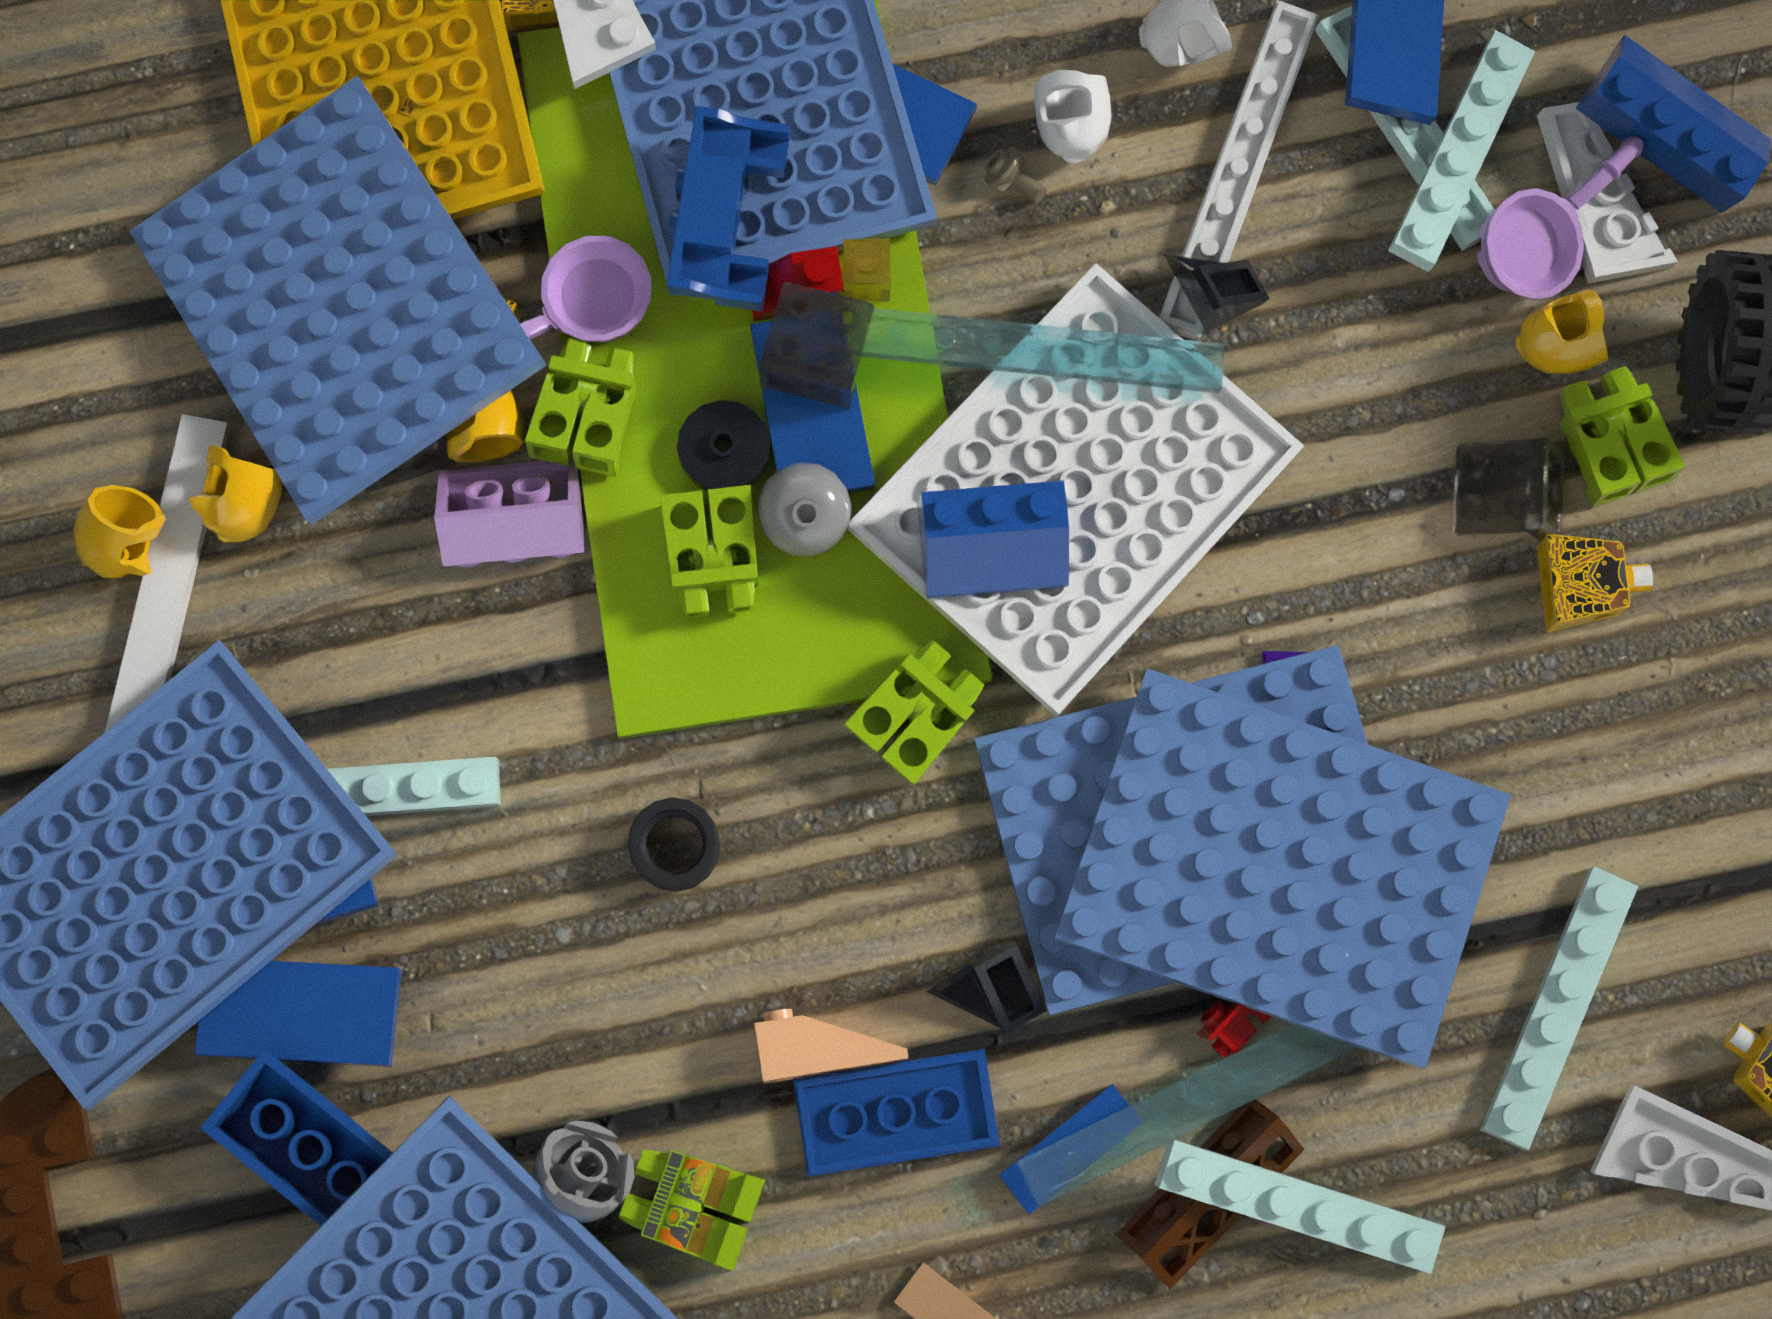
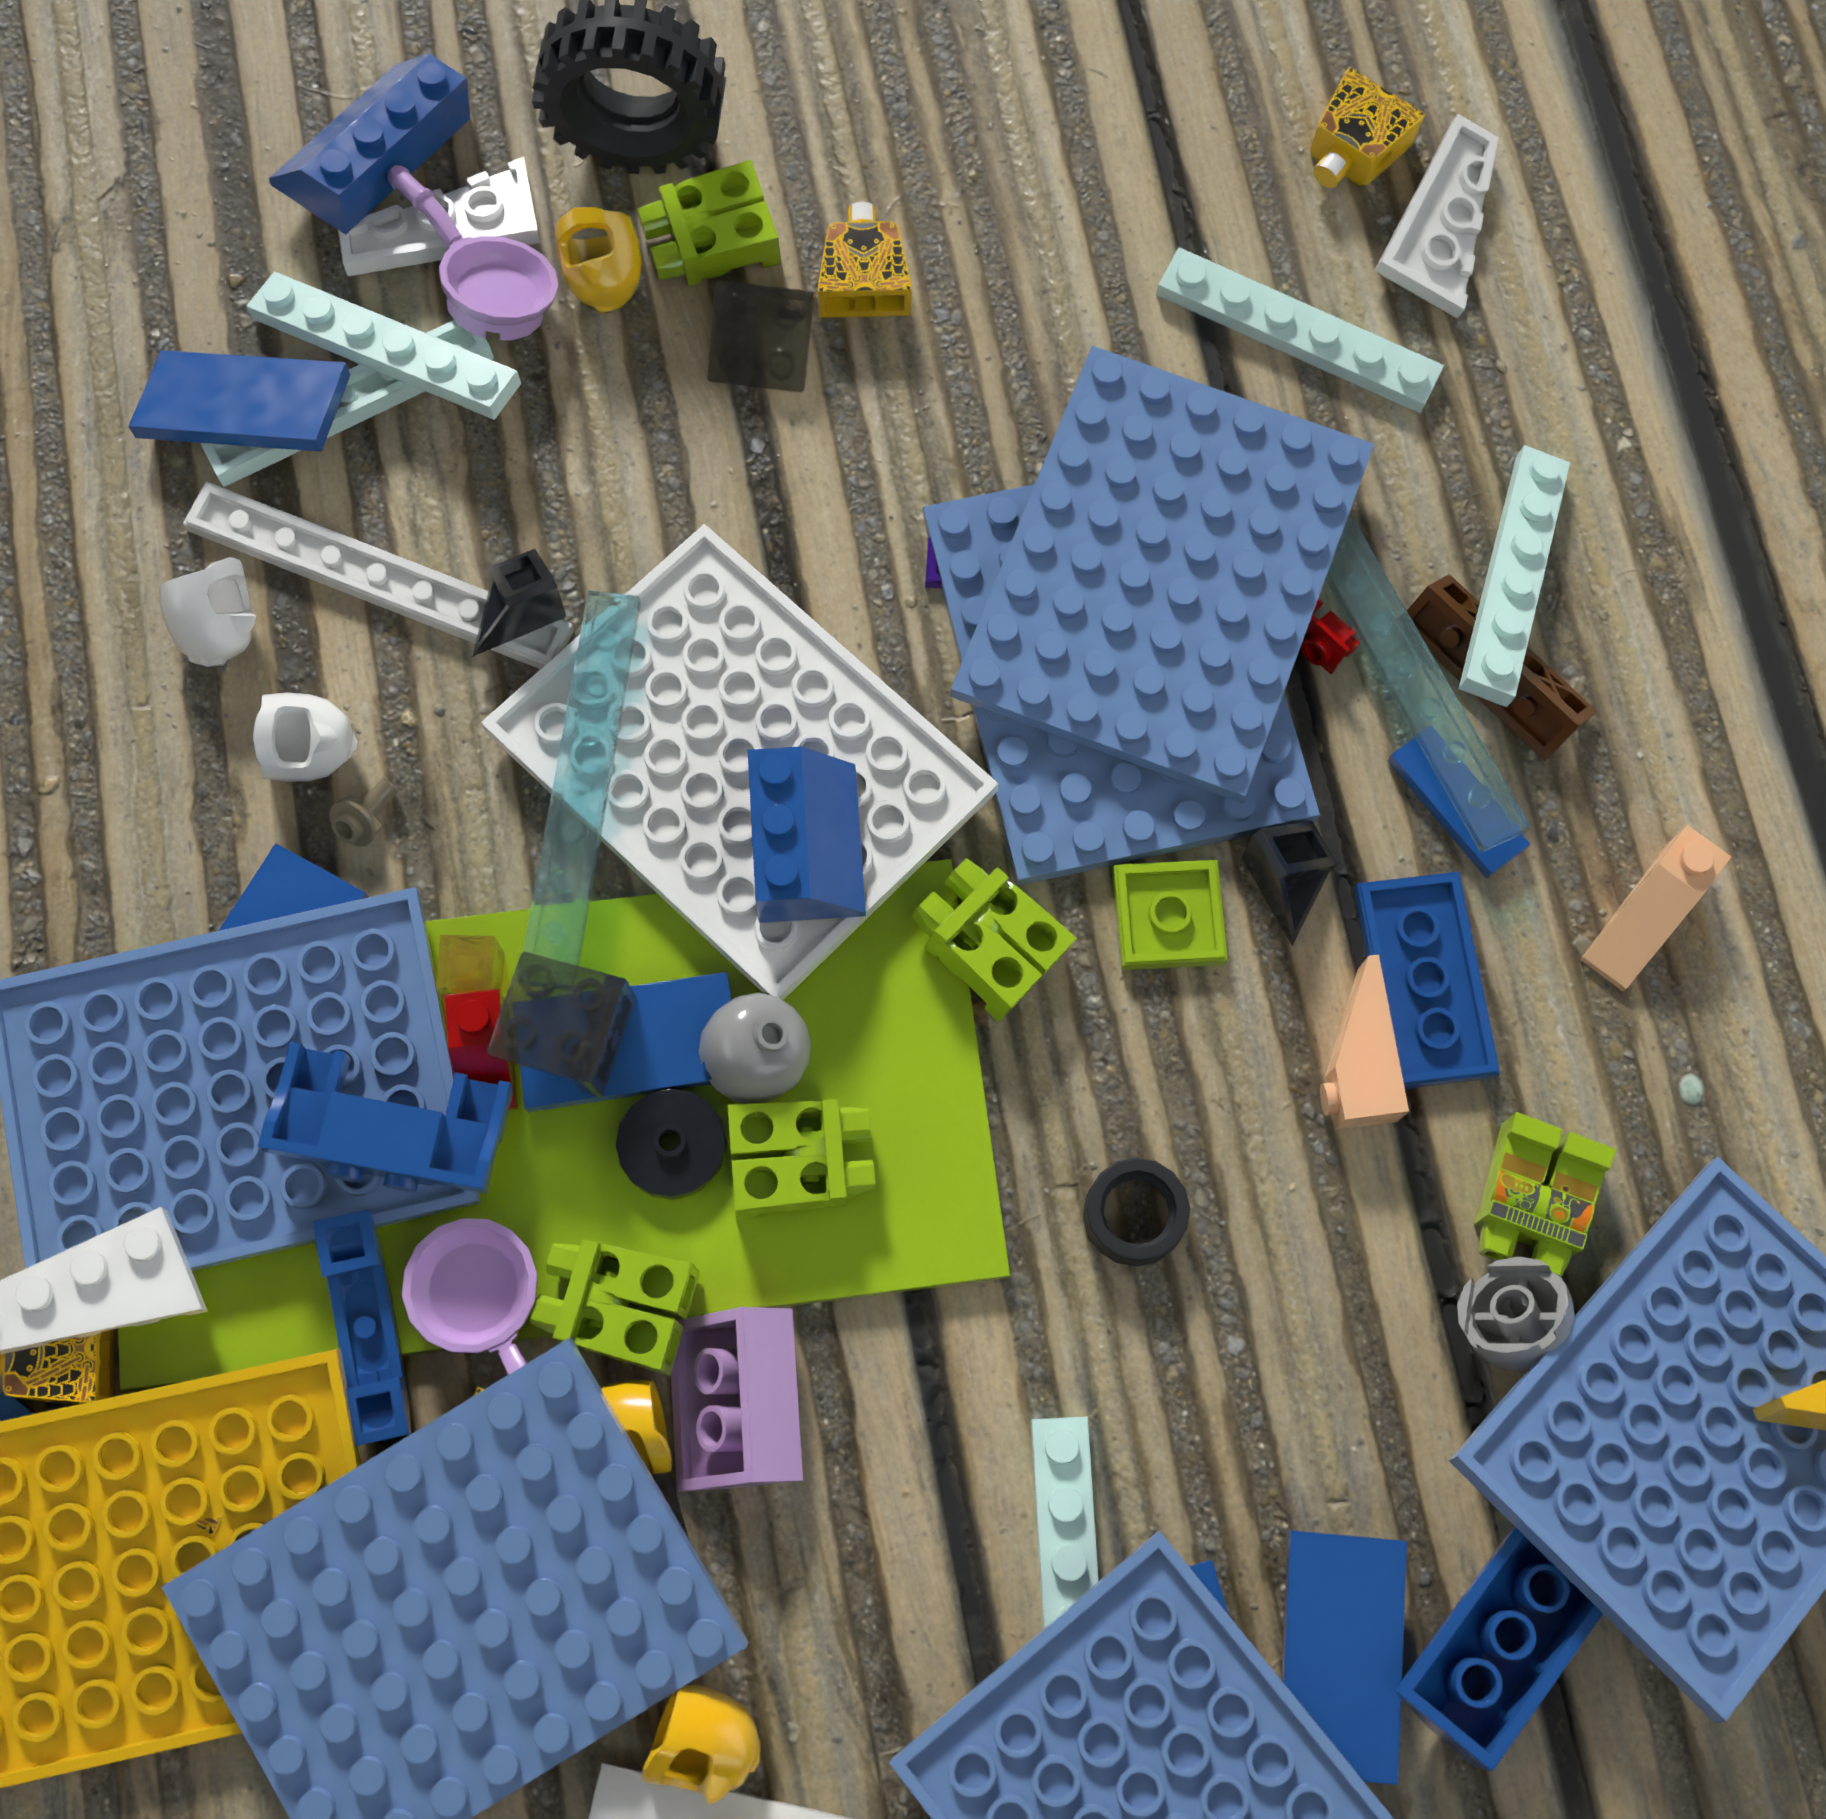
camera: 90 degrees left, 5 degrees down
none -> blue slope [312,1209,411,1446]
none -> lime tile [1112,860,1228,970]

